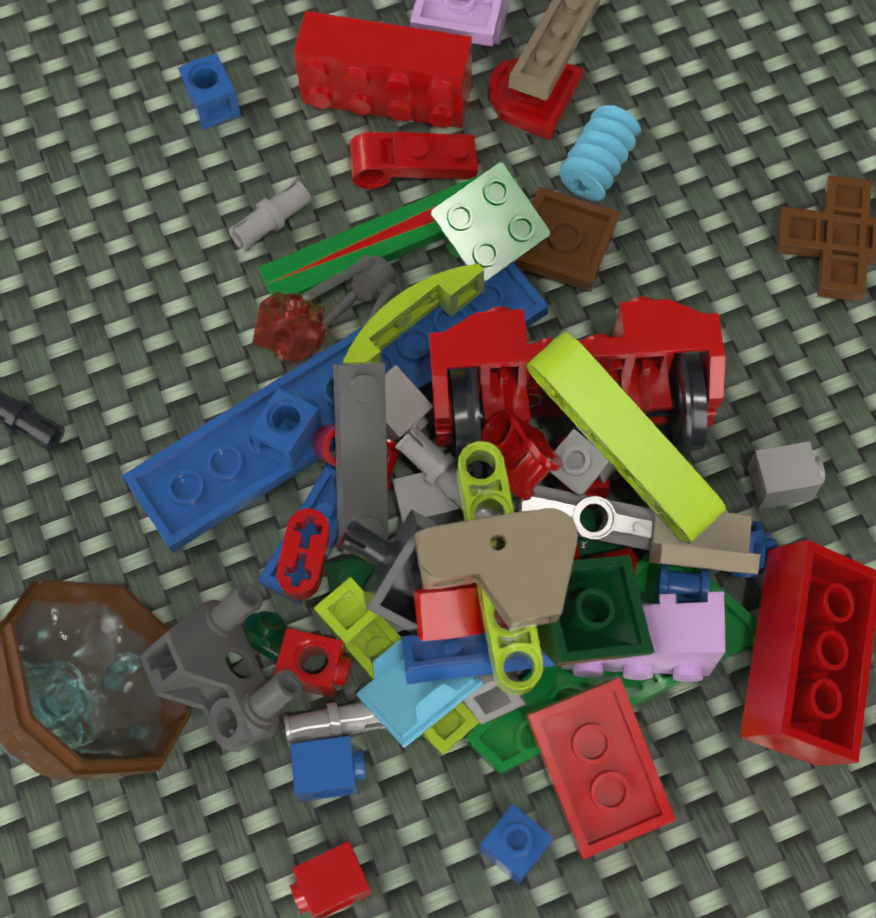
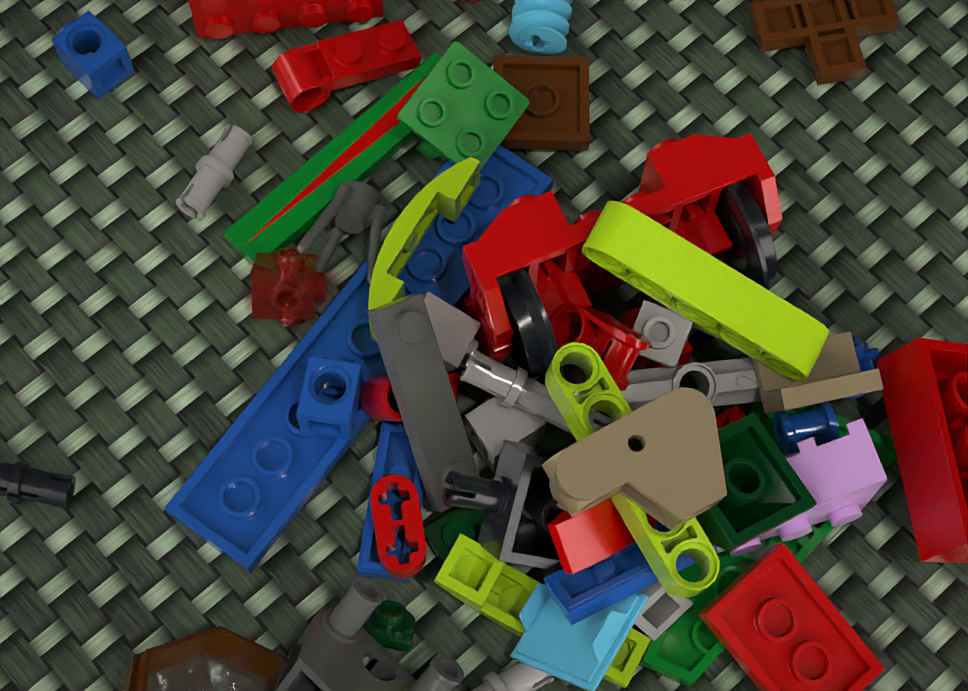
camera: 25 degrees left, 0 degrees up
red brick [273,628,352,699] -> none
light grey brick [747,441,825,510] -> none

